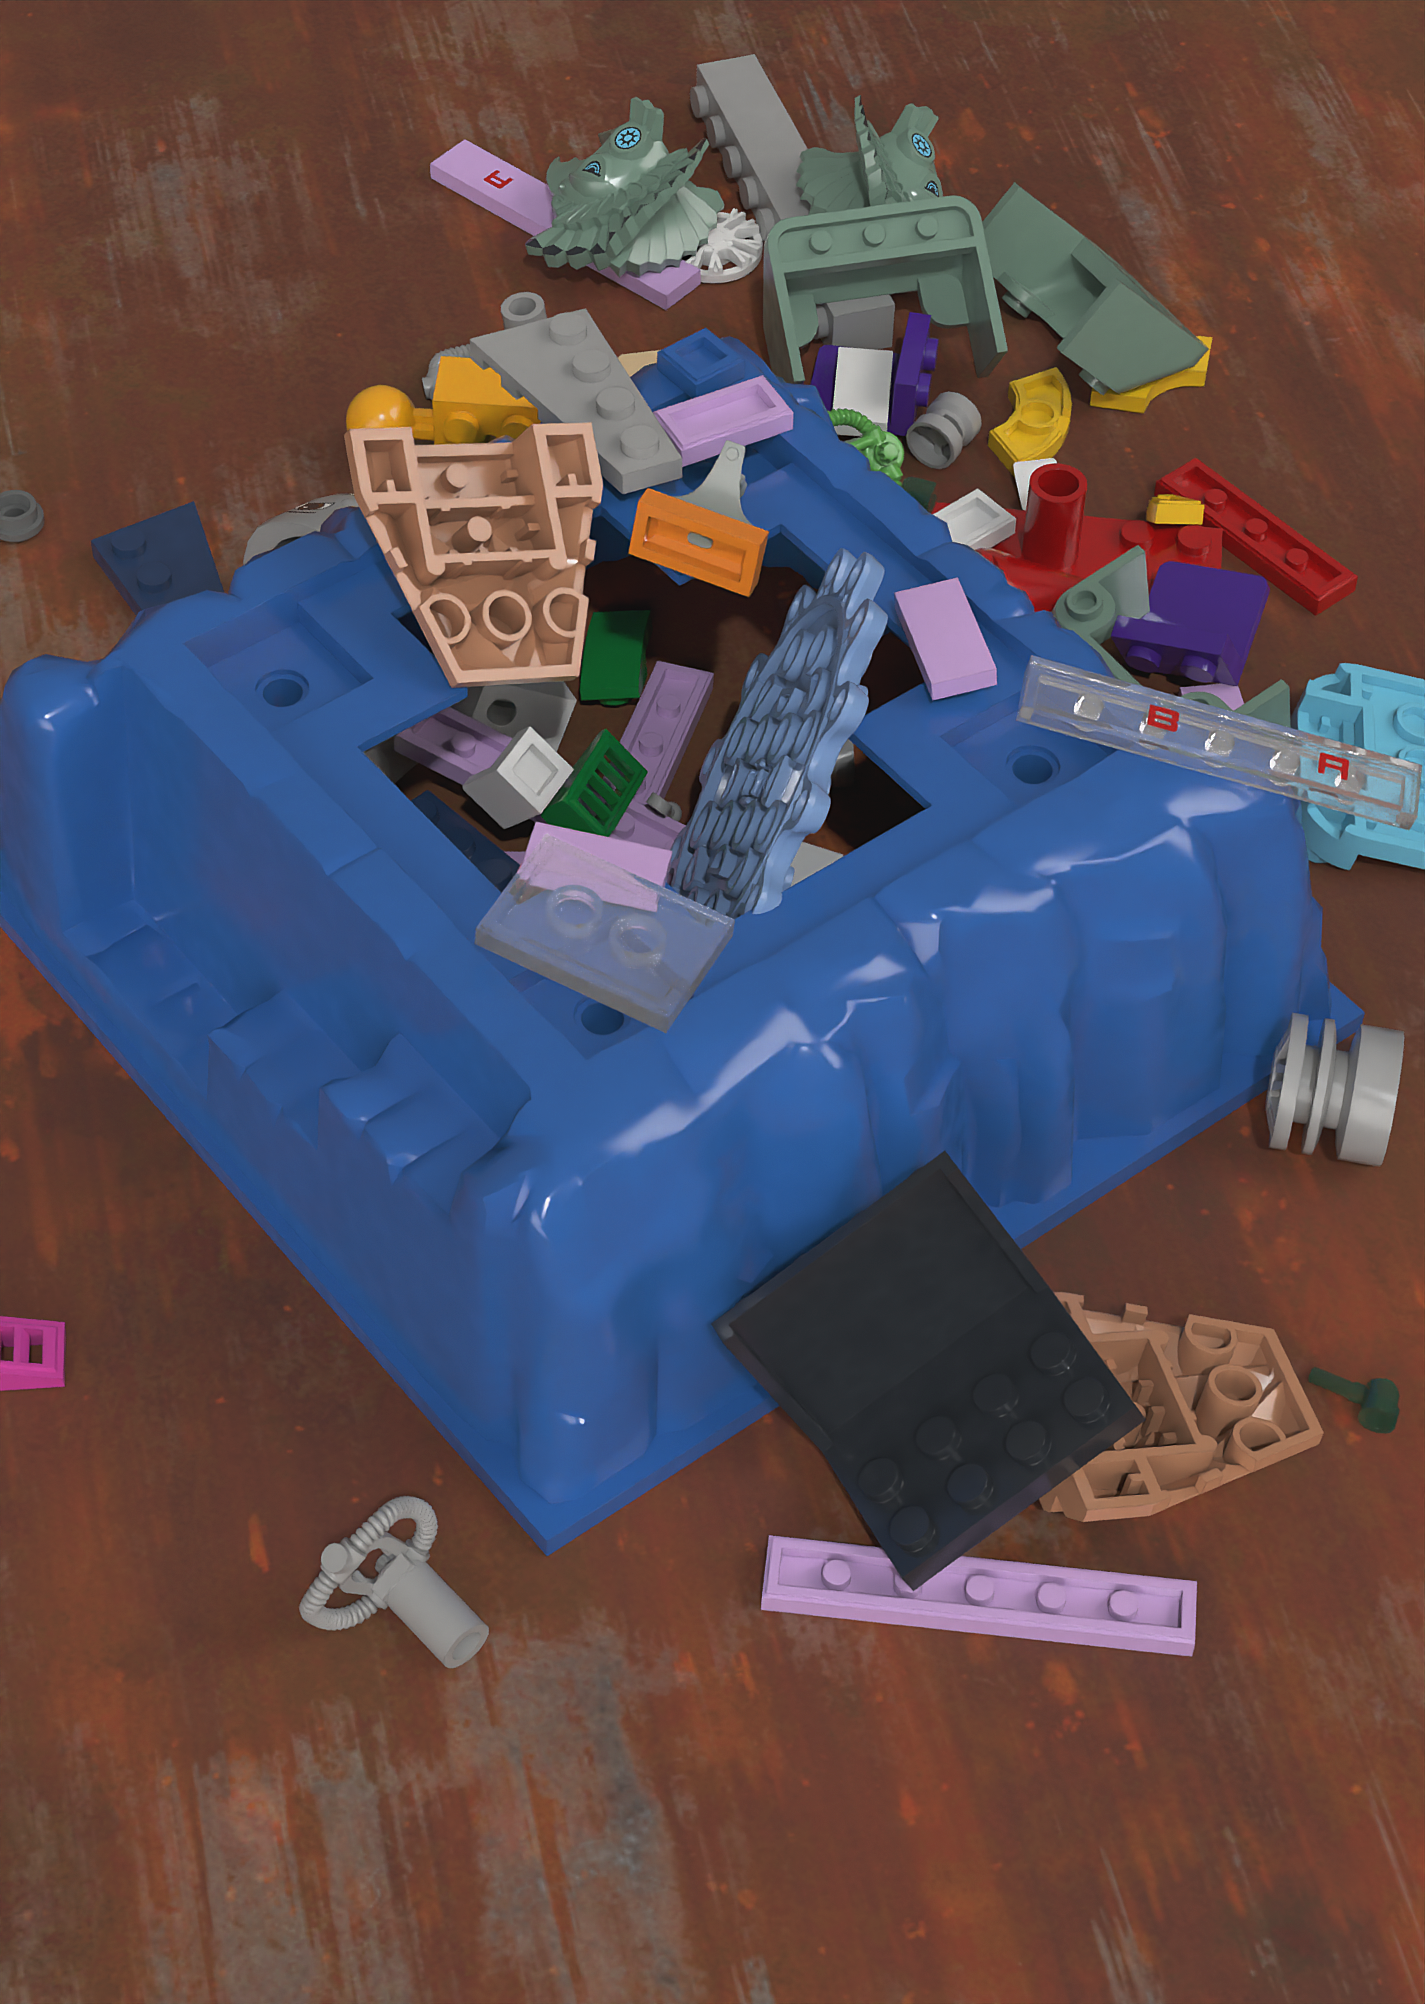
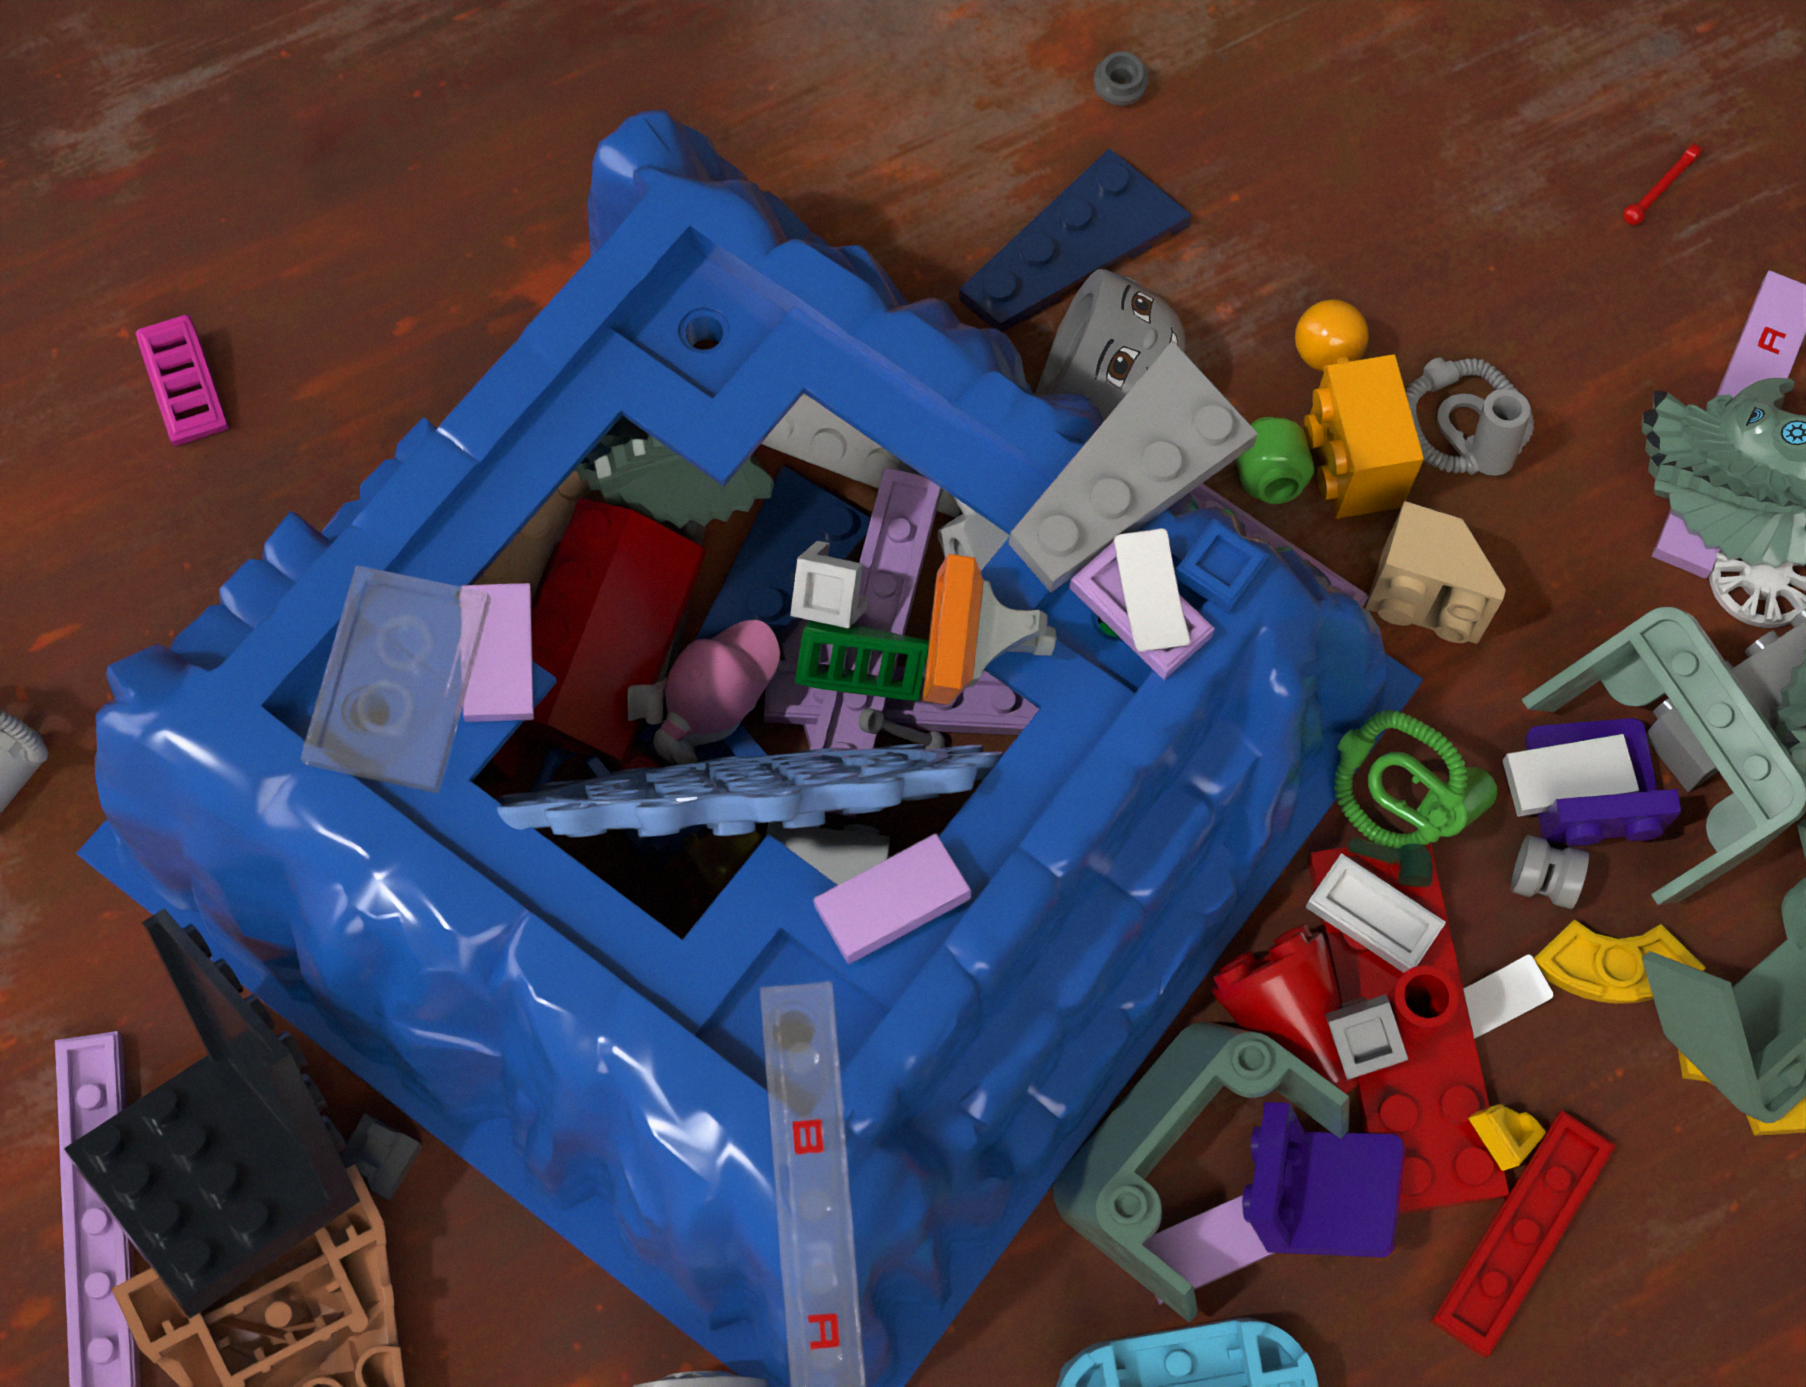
camera: 75 degrees right, 20 degrees up
nougat wedge [344,422,603,688] -> none
none -> white sticker [1114,529,1190,652]
none -> tile [1325,994,1409,1079]
none -> red hinge [1623,142,1703,226]

